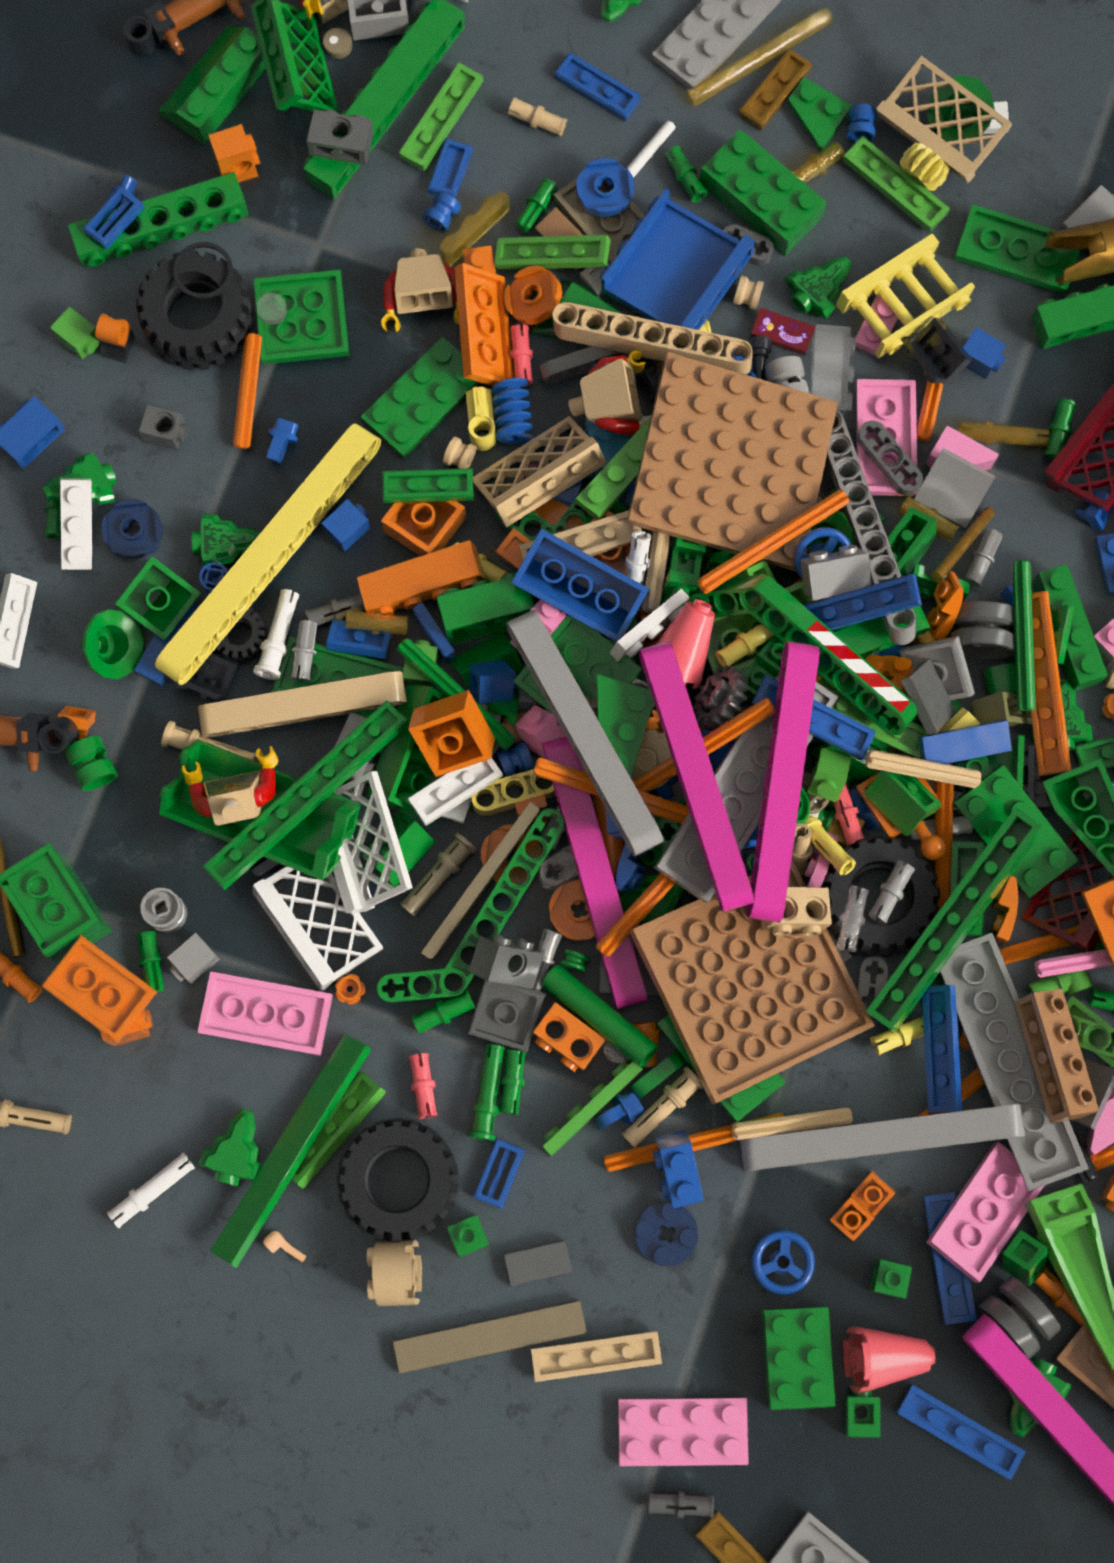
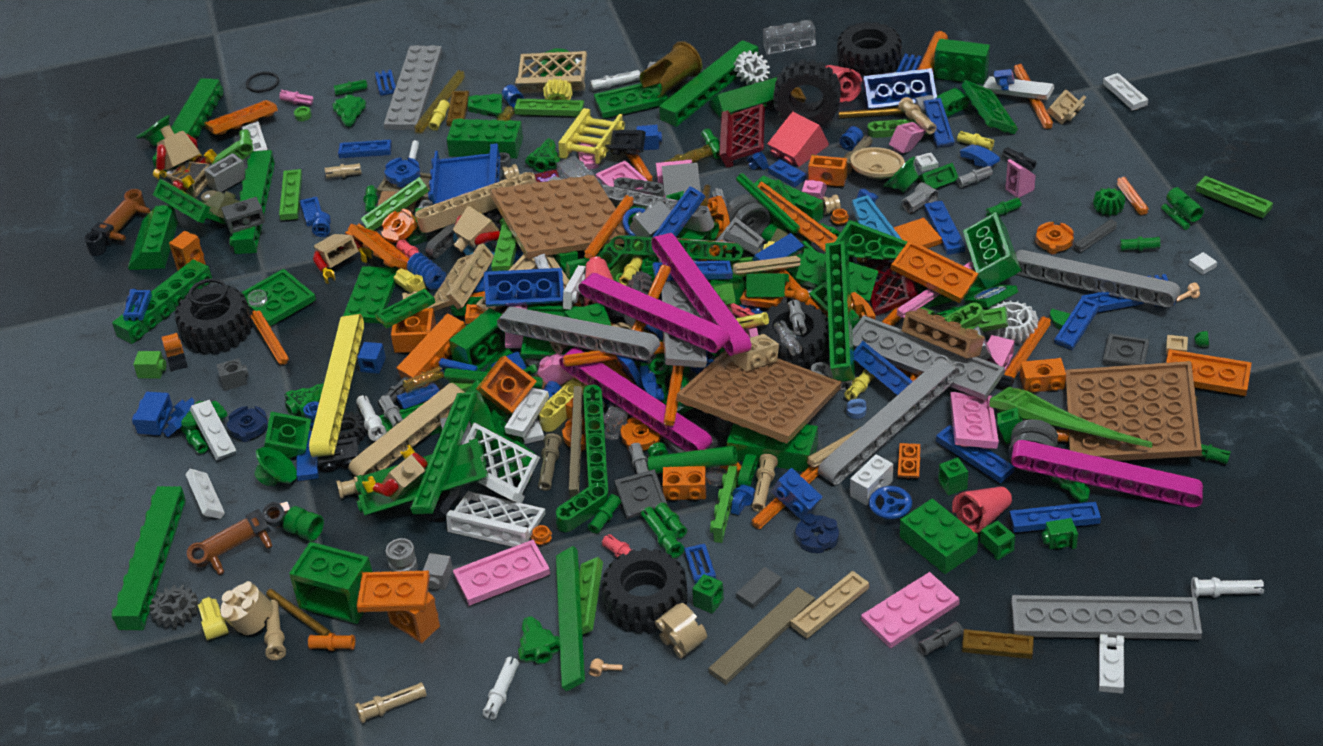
camera: 30 degrees left, 35 degrees down
blue piece [266,418,299,463] -> none
clear yellow plate [440,190,510,266] -> none
dark grey brick [469,934,544,989] -> none
green pin [664,145,708,203] -> none
none -> blue slope [163,397,194,437]
none -> olive slope [205,191,240,218]
none -> light yellow pin [428,100,450,131]
none -> white pin [590,70,640,91]
none -> medium blue tile [846,399,866,419]
none -> white brick [850,455,893,506]
none -> green brick [1042,518,1078,549]

